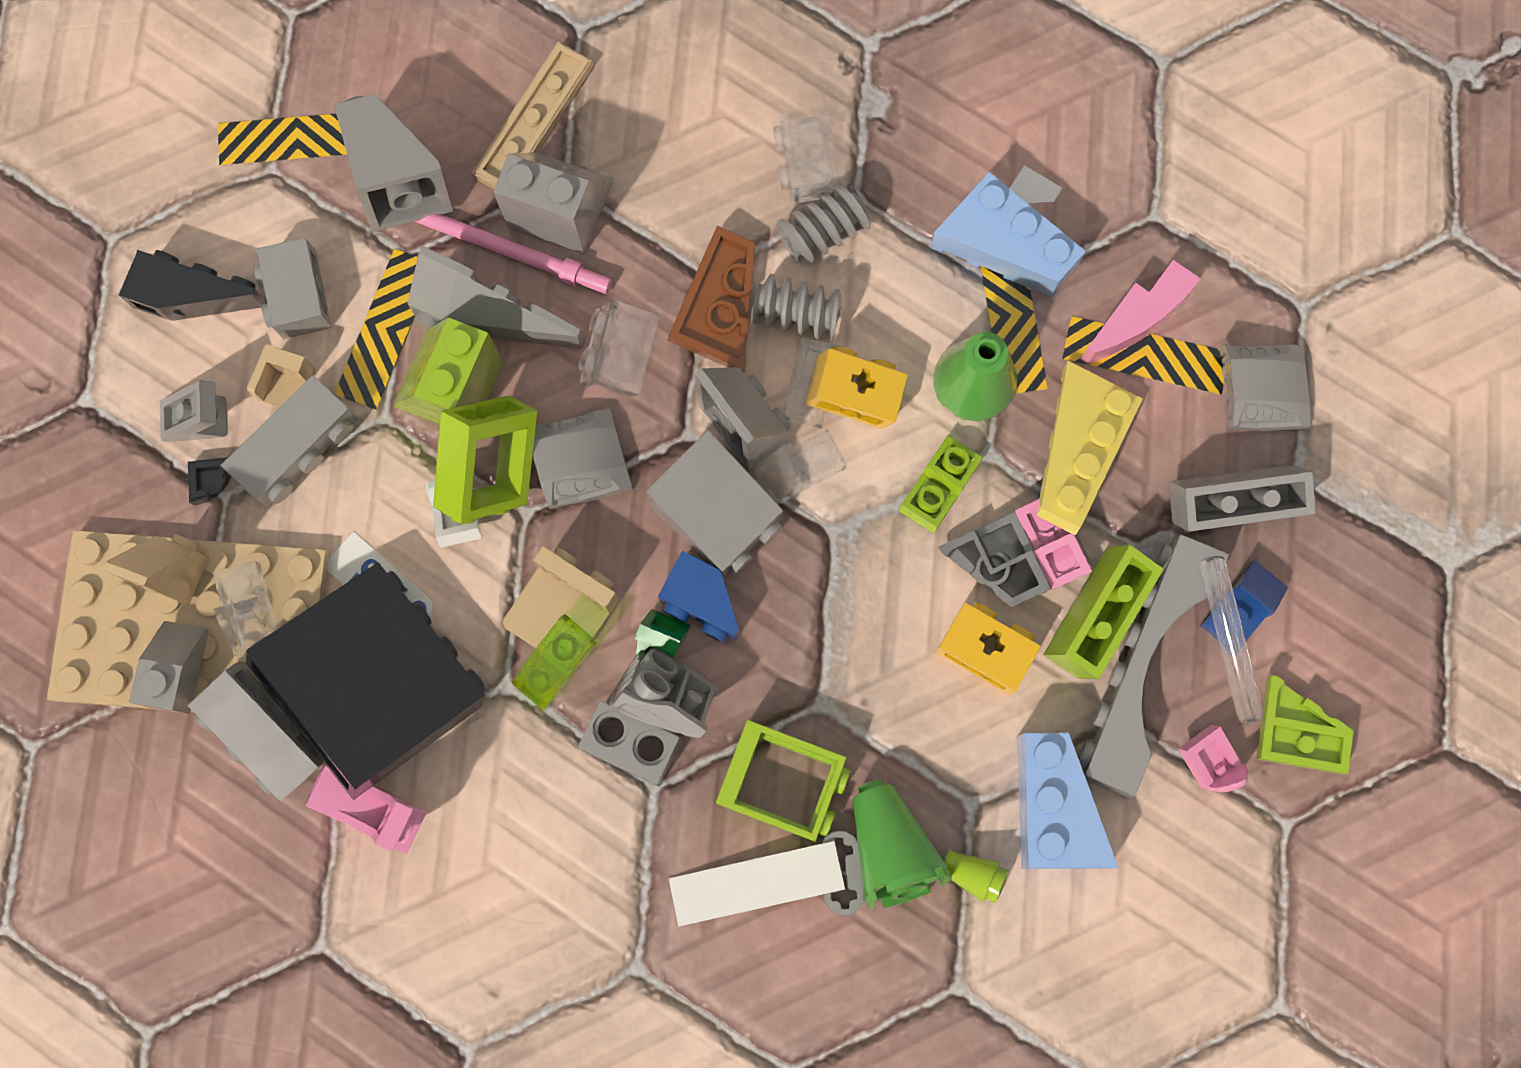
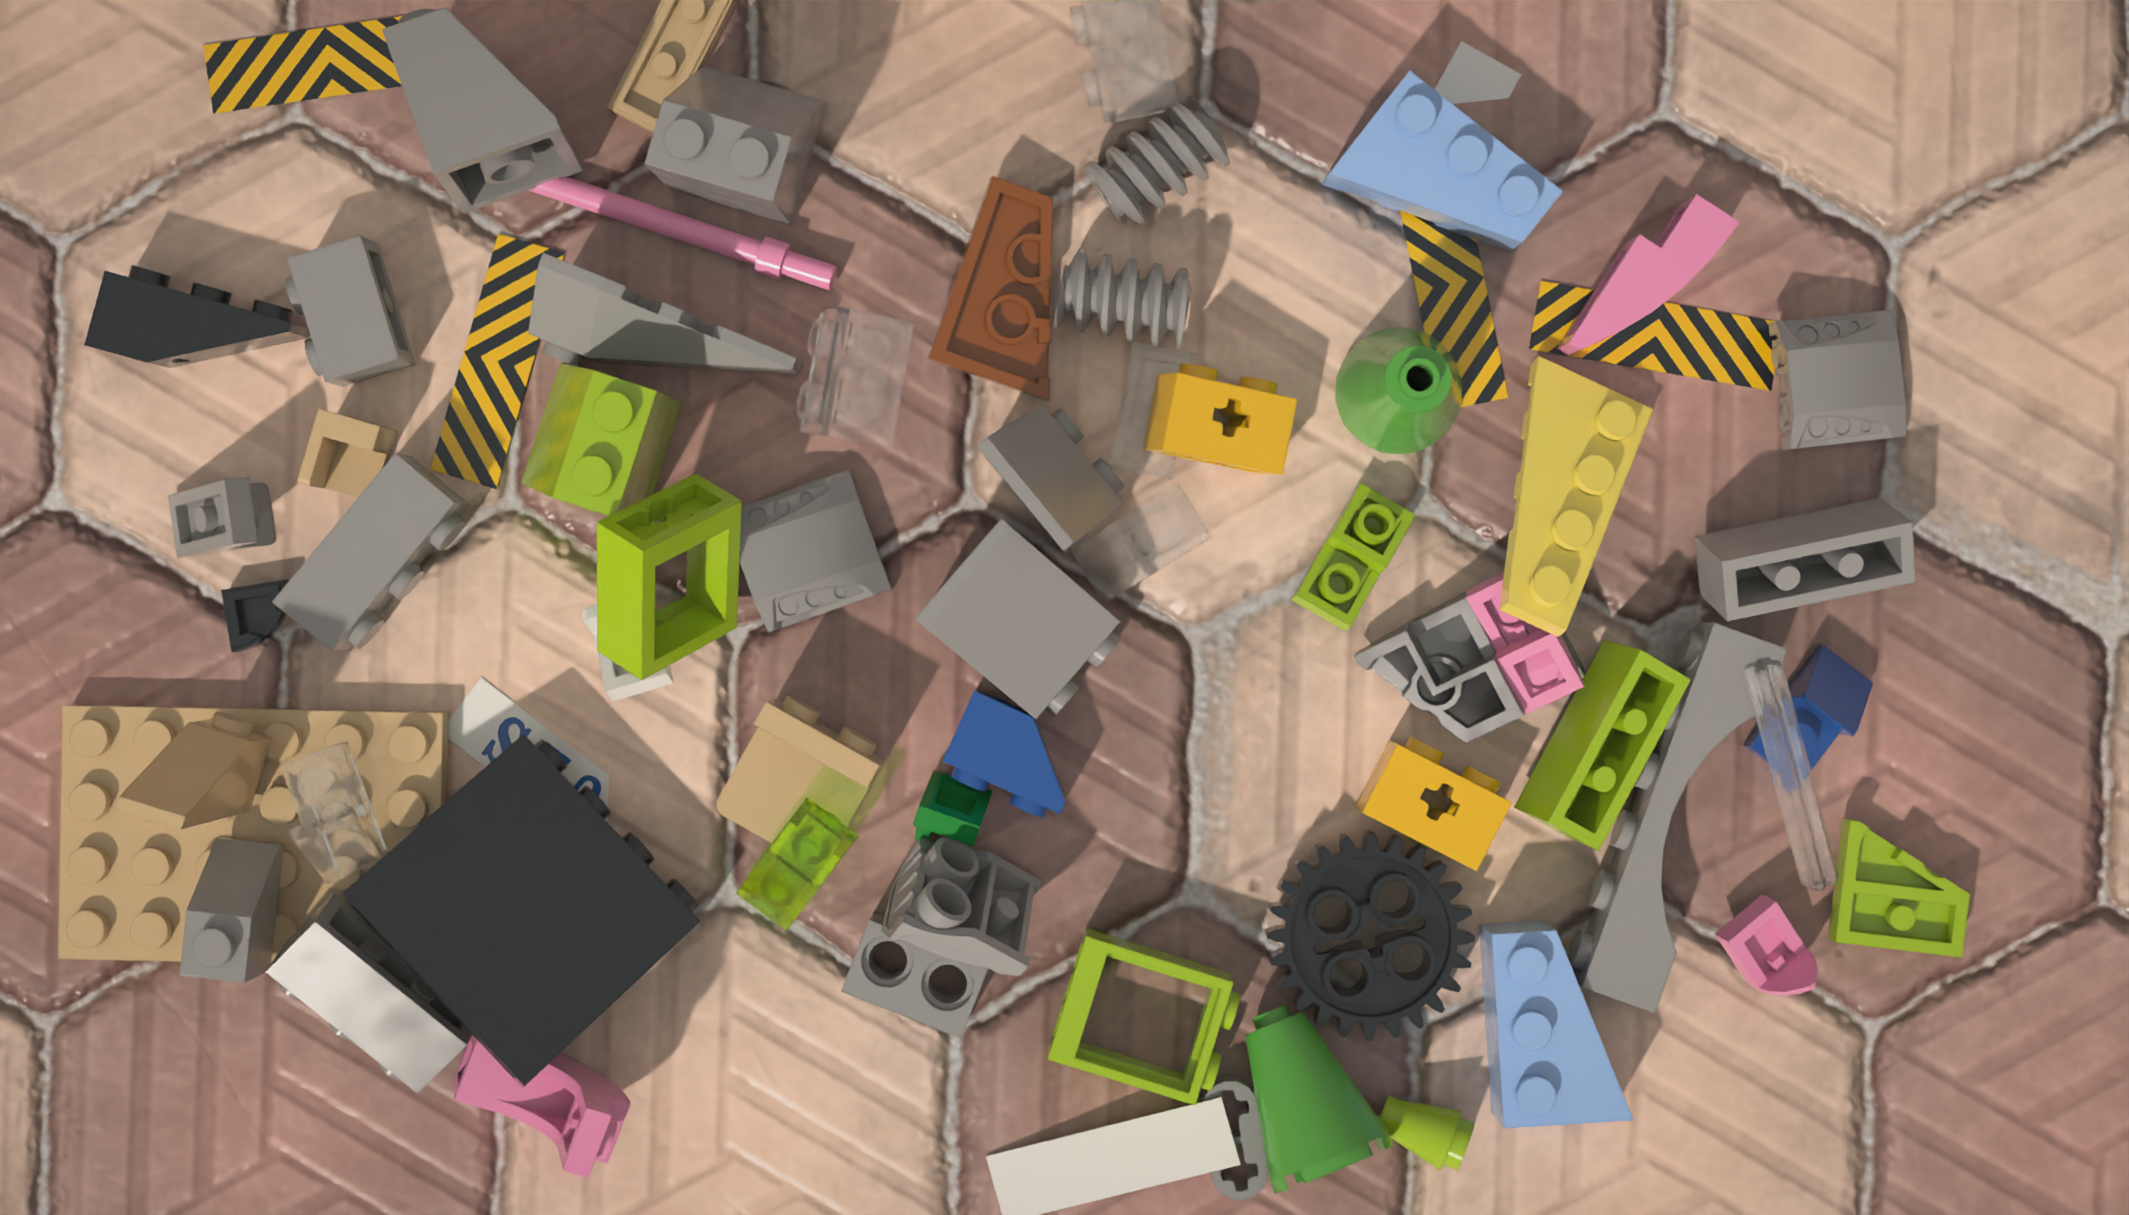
camera: 10 degrees left, 10 degrees up
none -> black gear [1265,830,1475,1041]

